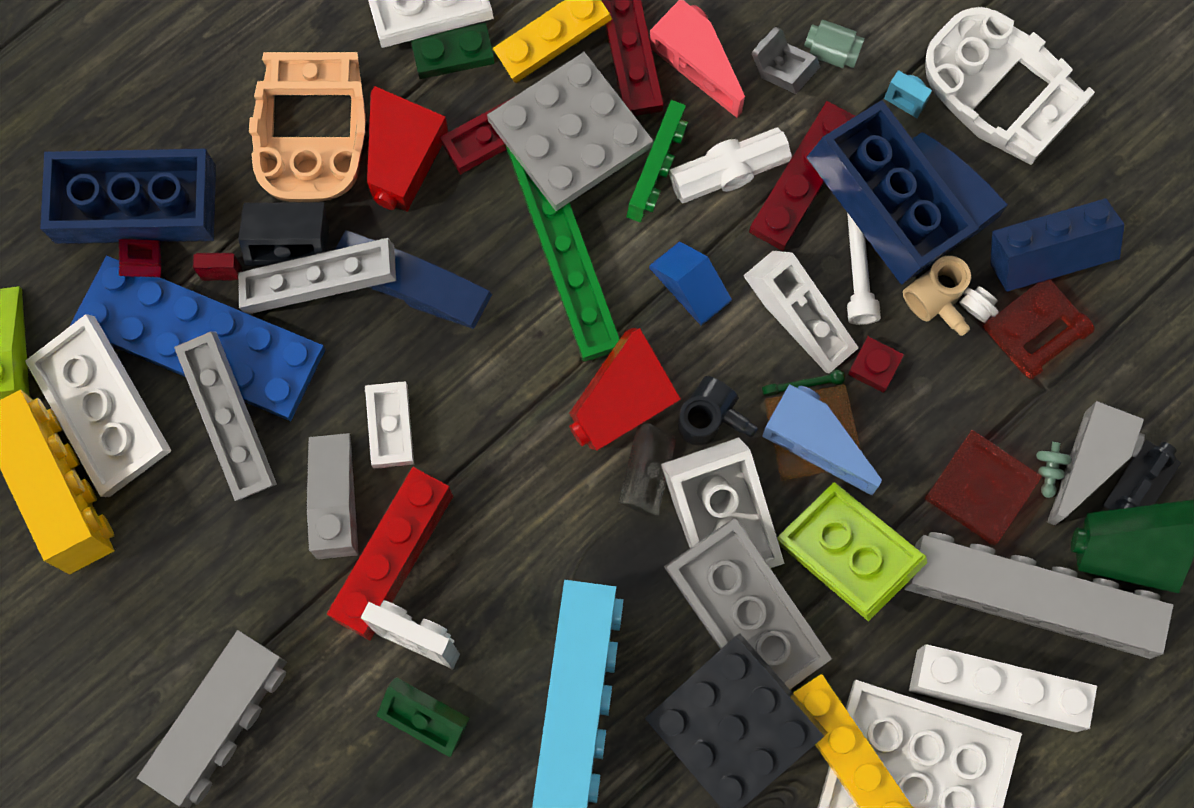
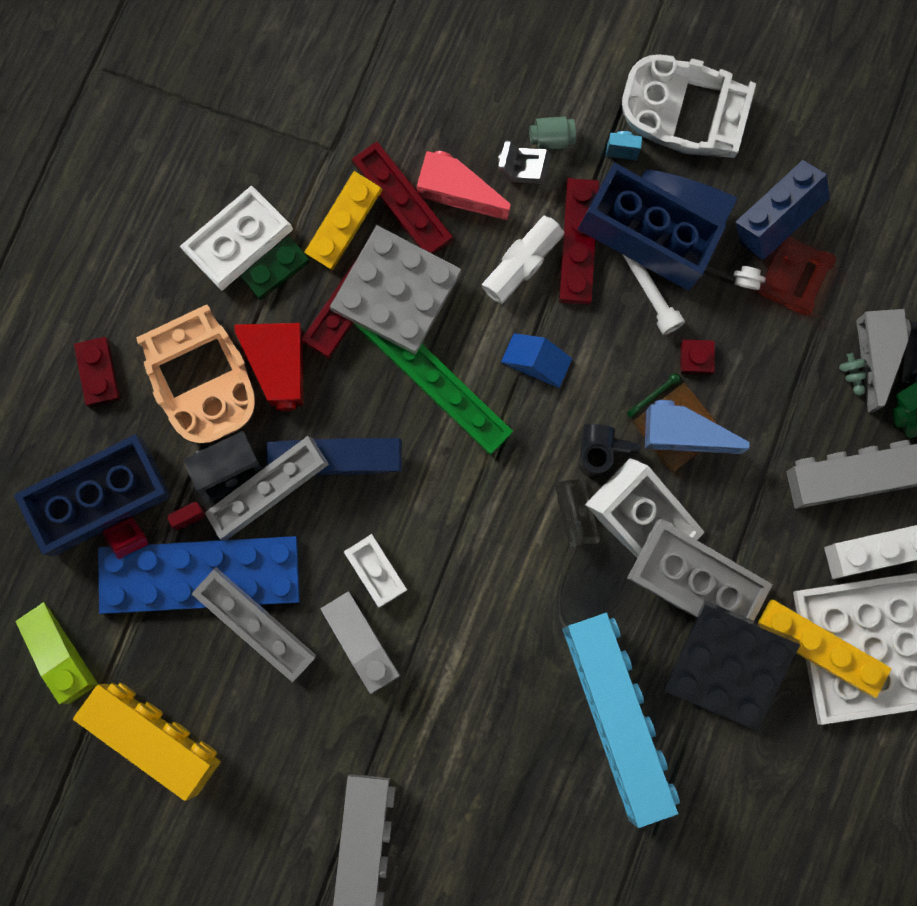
camera: 30 degrees left, 5 degrees up
white plate [25,314,171,497] -> none
red brick [327,467,453,641] -> none
white plate [361,600,460,669] -> none
dark green plate [377,677,470,757] -> none
red slope [569,328,681,451] -> none
green plate [626,100,689,223] -> none
white slope [743,251,859,373] -> none
lime tile [777,482,928,621] -> none
tan piece [903,256,971,336] -> none
clear red plate [924,430,1042,546] -> none
none -> dark red plate [74,337,120,407]

